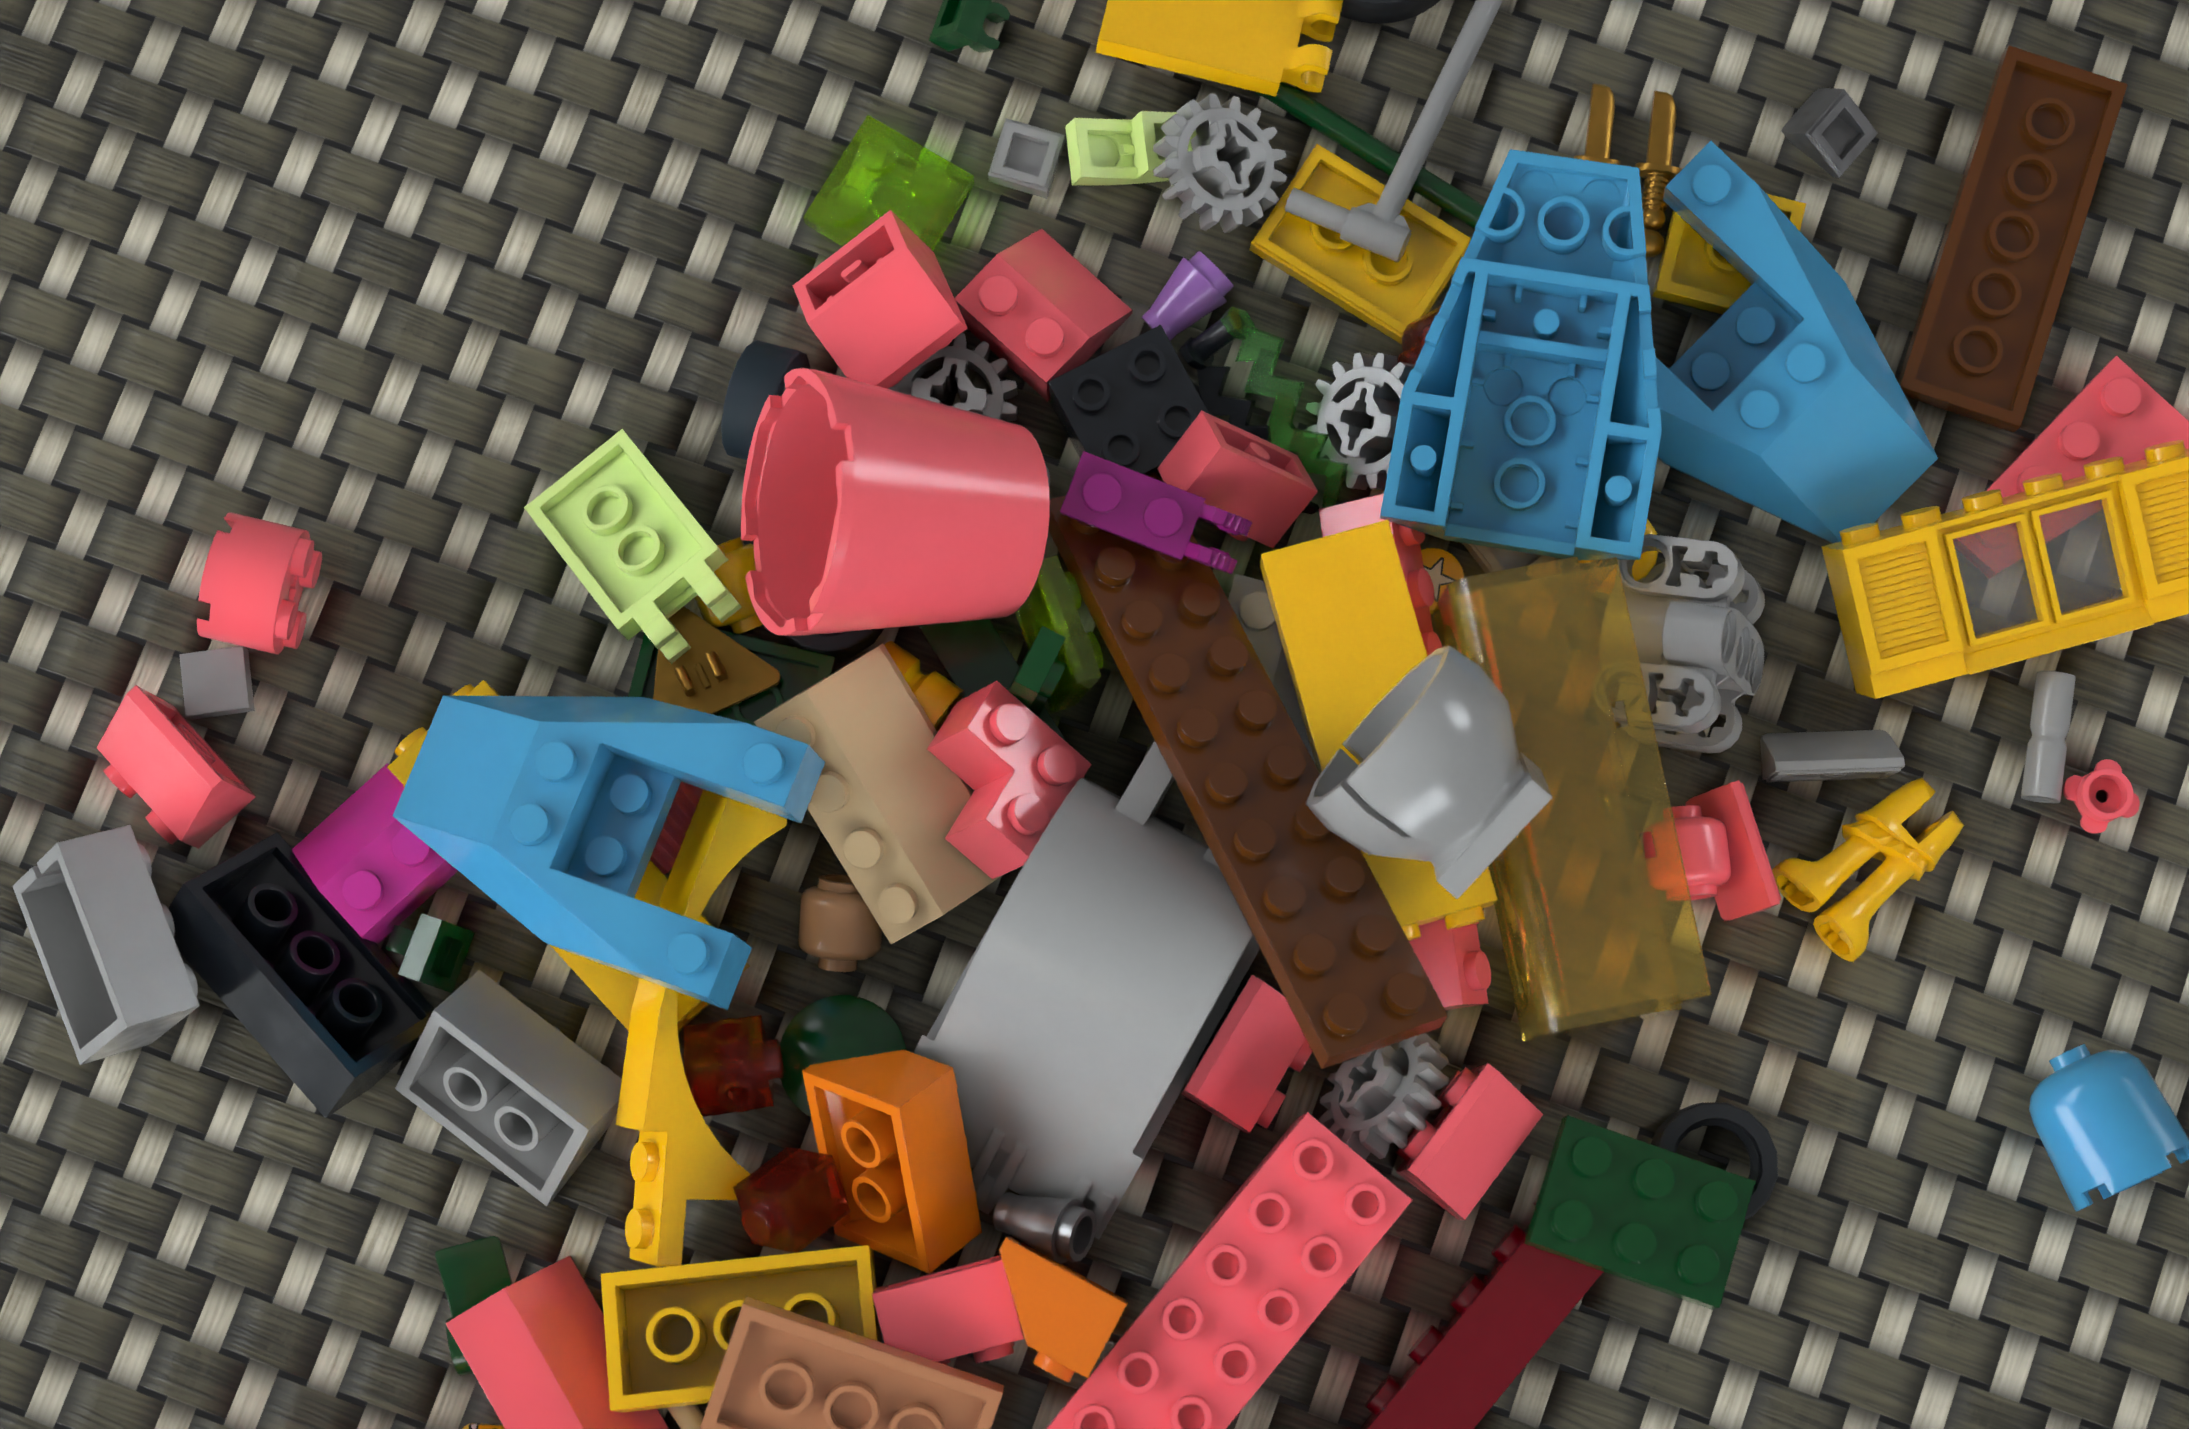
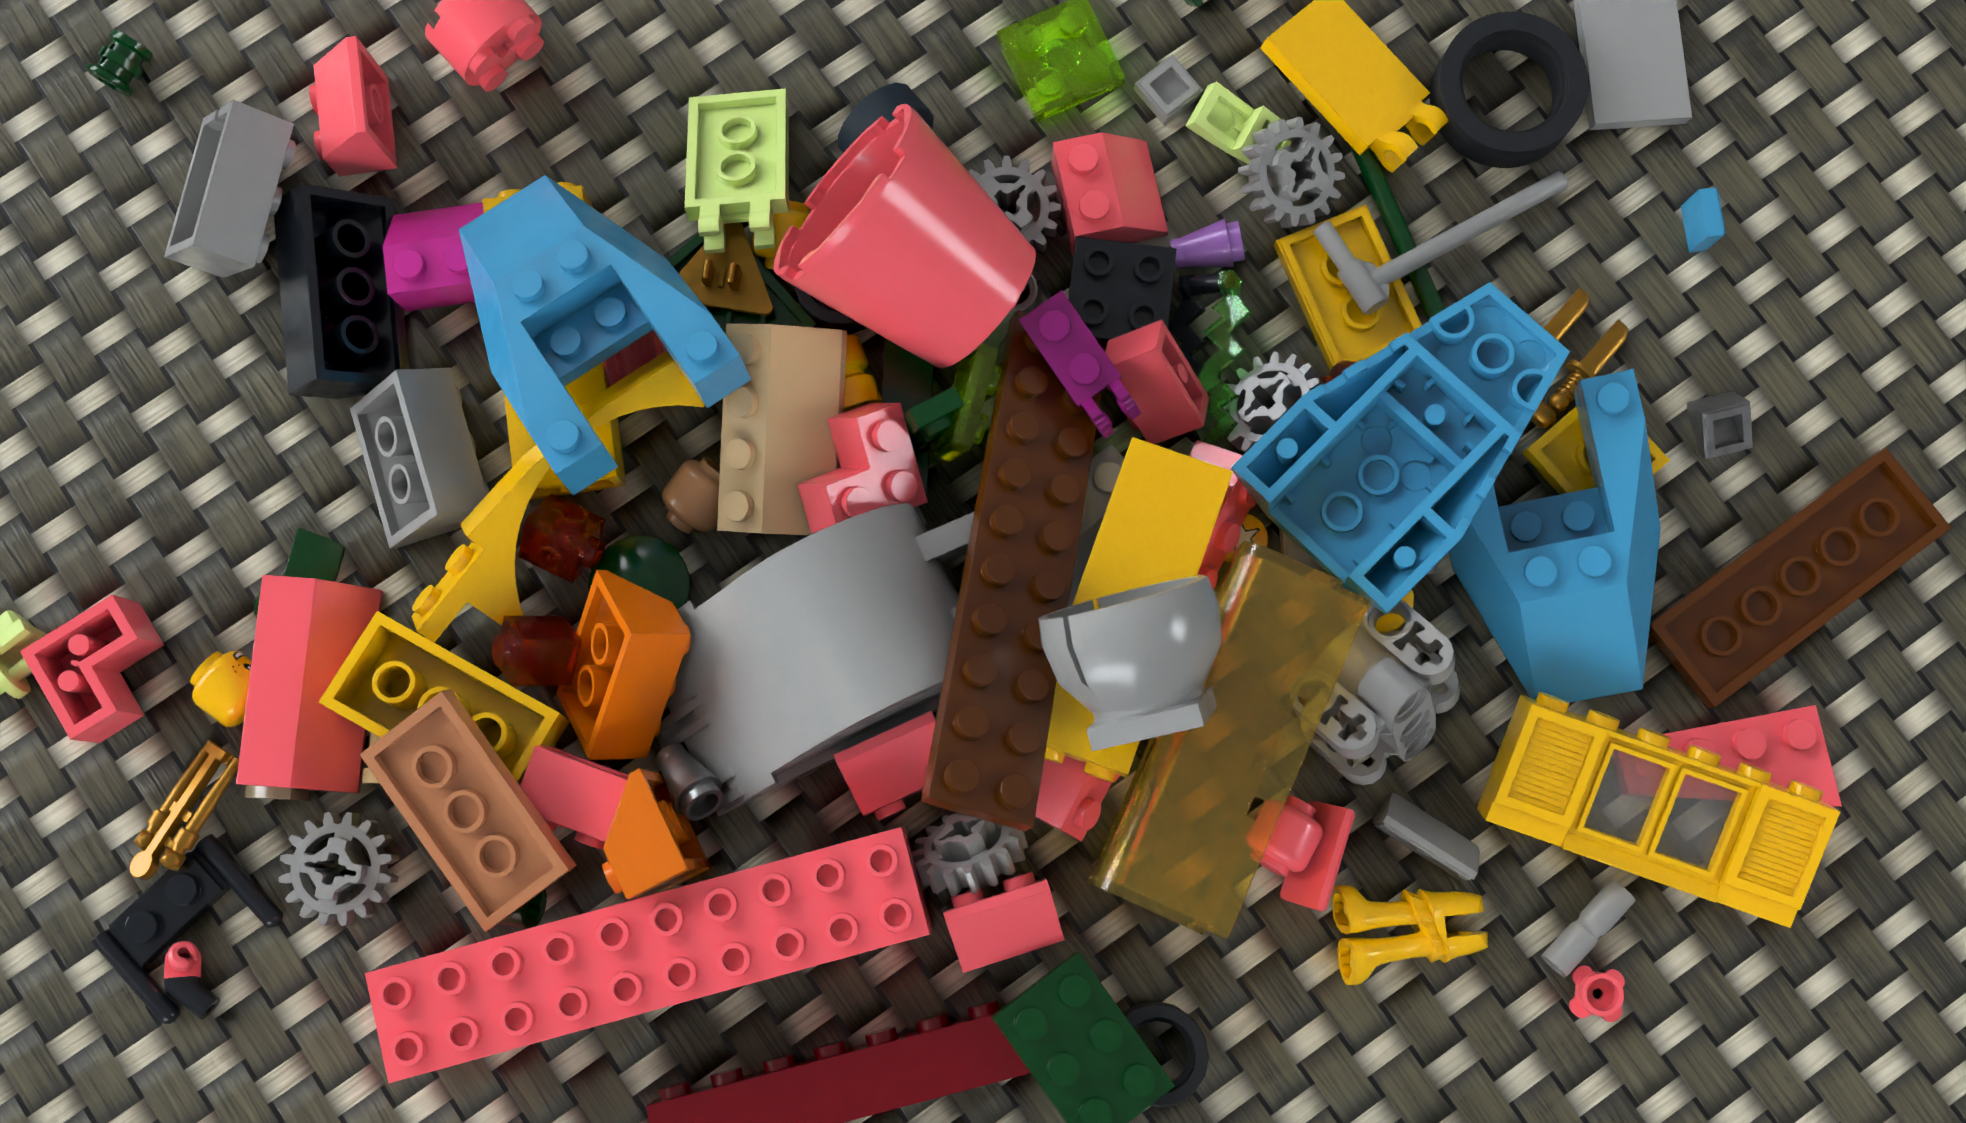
camera: 35 degrees right, 0 degrees up
light grey tile [179,646,255,720] -> none
dark green tile [385,913,475,993] -> none
coral slope [792,210,968,389] -> none

